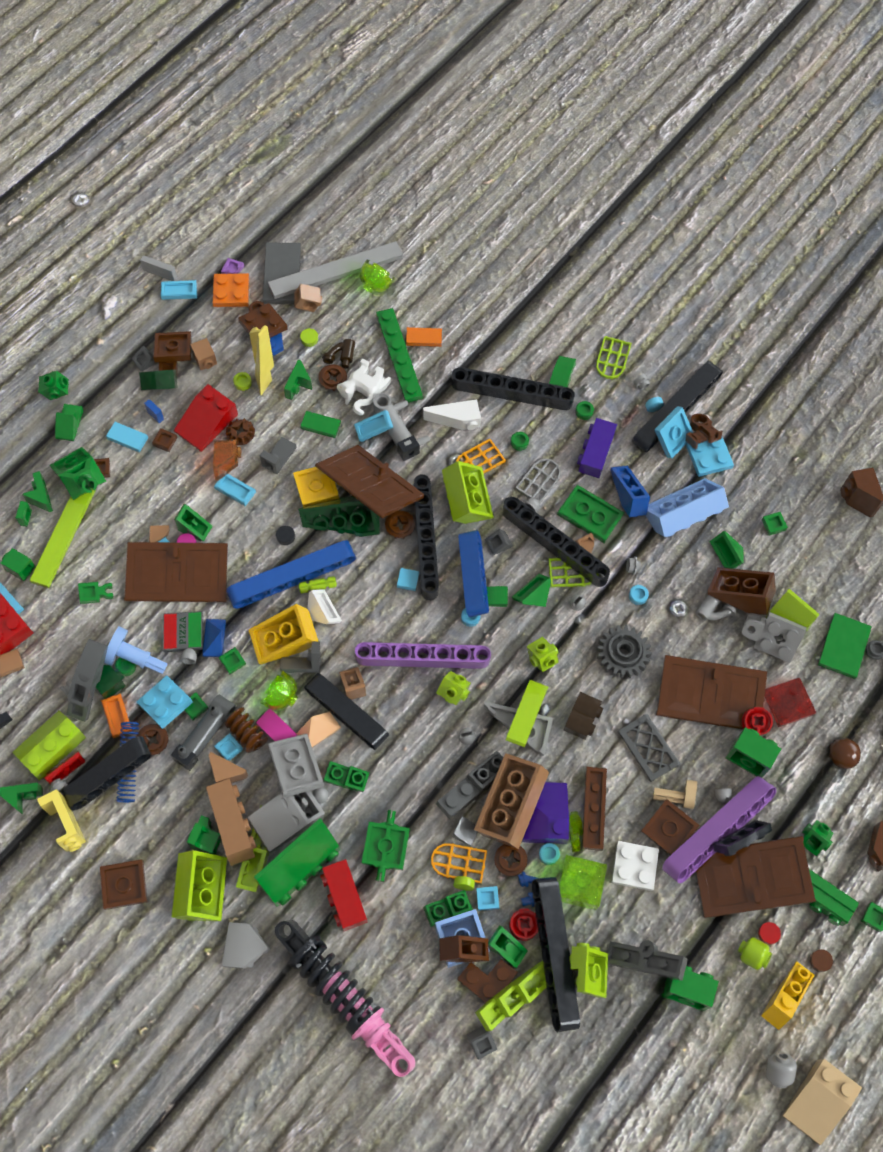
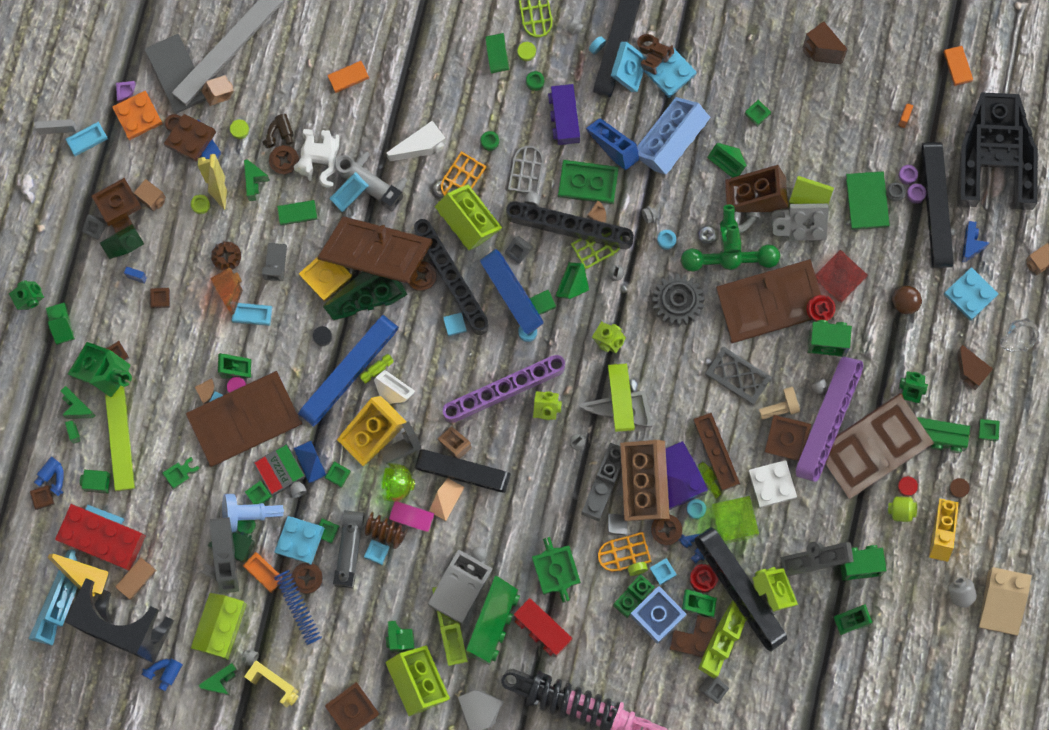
camera: 20 degrees left, 10 degrees up
red slope [44,751,86,785] -> none
black beam [62,736,152,811] -> none
medium azure tile [106,422,148,453] -> none
red slope [174,384,238,452] -> none
medium nougat brick [206,778,257,866] -> none
medium nougat slope [209,752,248,783] -> none
light grey tile [268,734,324,798] -> none
green slope [323,761,370,792] -> none
clear neon green cylinder [359,260,395,293] -> none
green plate [376,308,423,403] -> none
reddish brown slope [439,935,489,962] -> none
black beam [451,367,575,410] -> none
dark brown brick [564,692,604,740] -> none
black plate [713,820,772,856] -> none
none -> green tile [245,480,272,504]
none -> lime tile [517,42,536,61]
none -> green connector [680,204,781,272]
none -> green slope [834,604,872,635]

